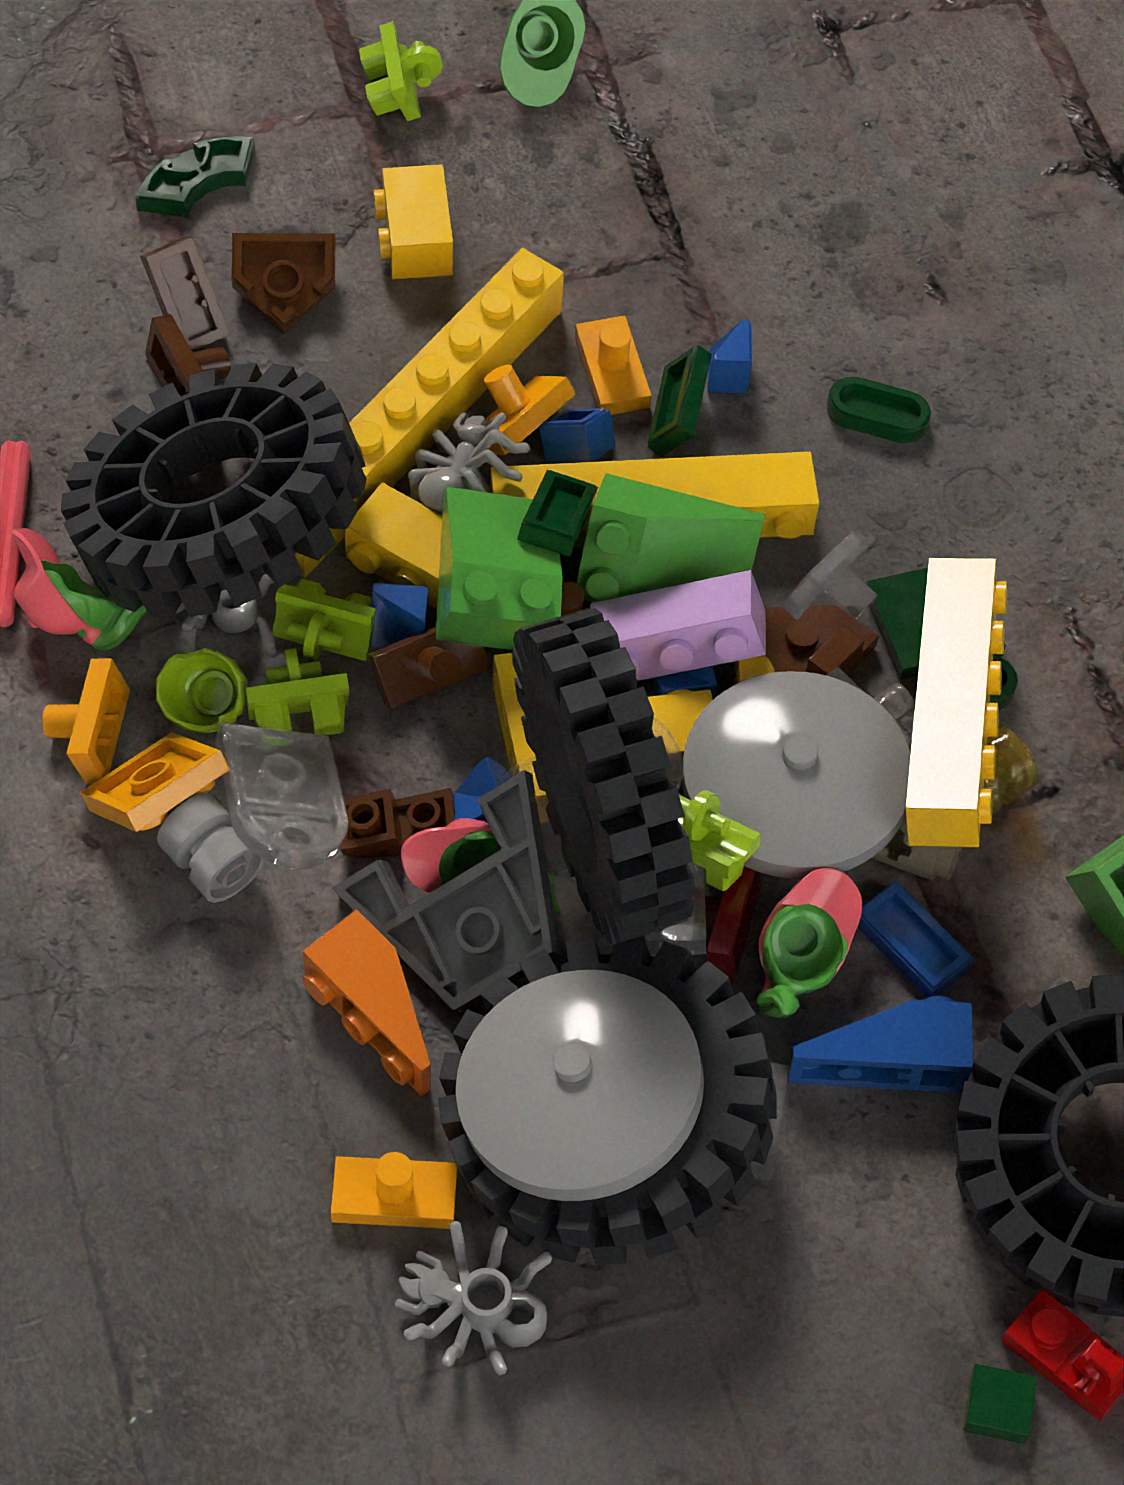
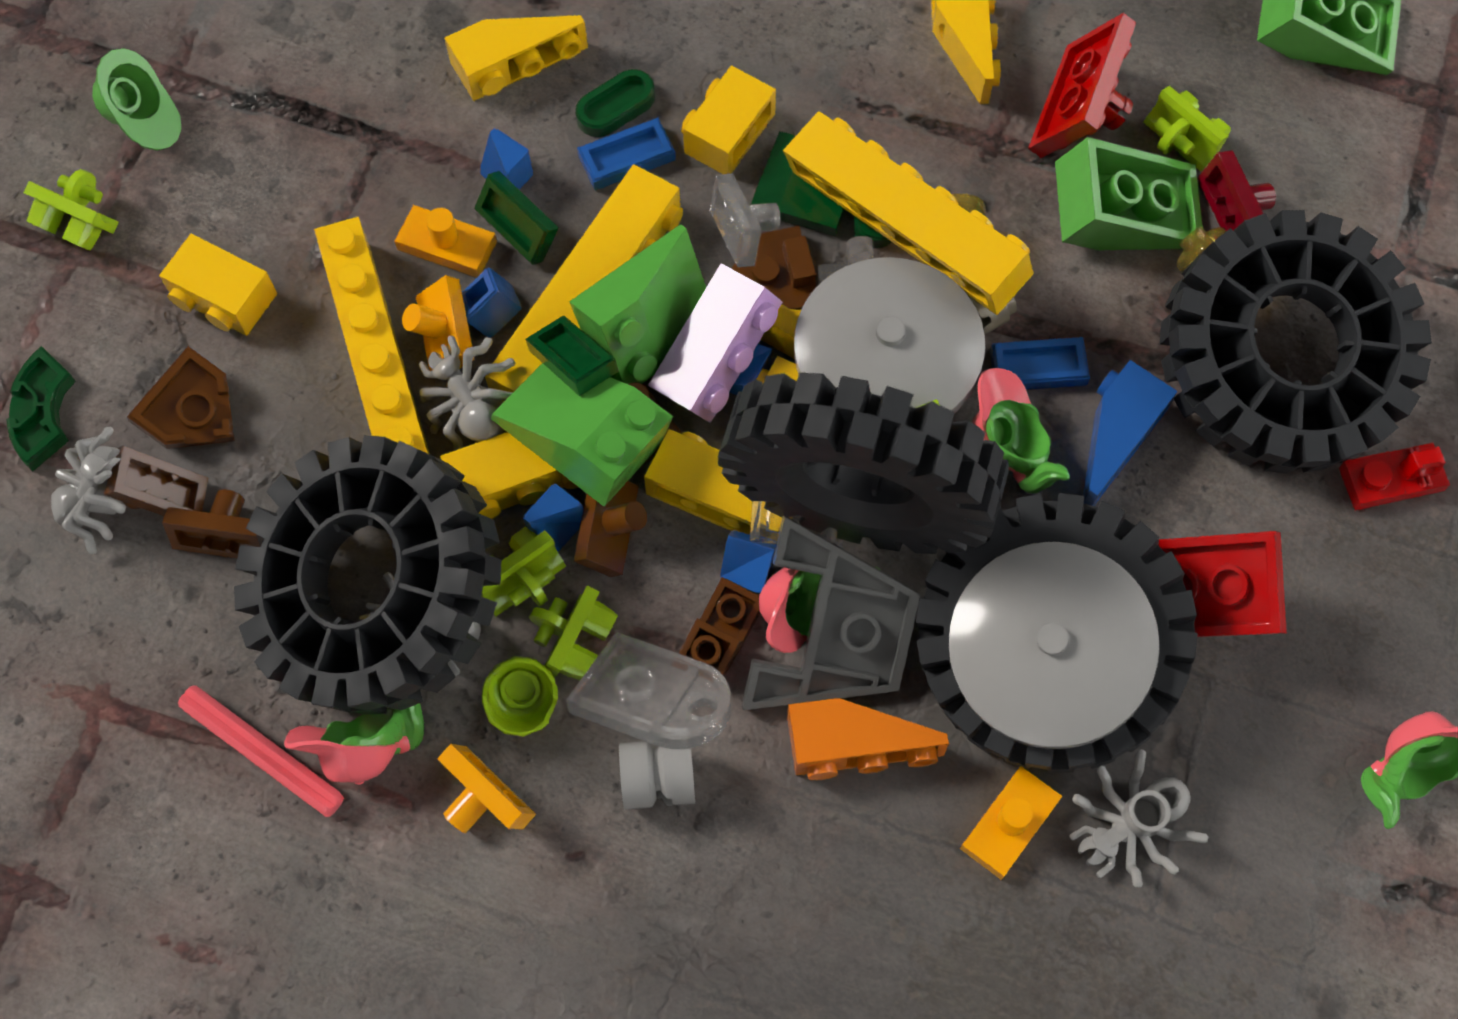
camera: 50 degrees left, 10 degrees up
light orange plate [80,732,230,832] -> none
dark green tile [963,1364,1037,1444] -> none
none -> light grey animal [51,427,126,554]
none -> yellow slope [444,15,588,101]
none -> blue tile [577,118,676,191]
none -> yellow brick [681,65,776,177]
none -> red plate [1158,531,1287,637]

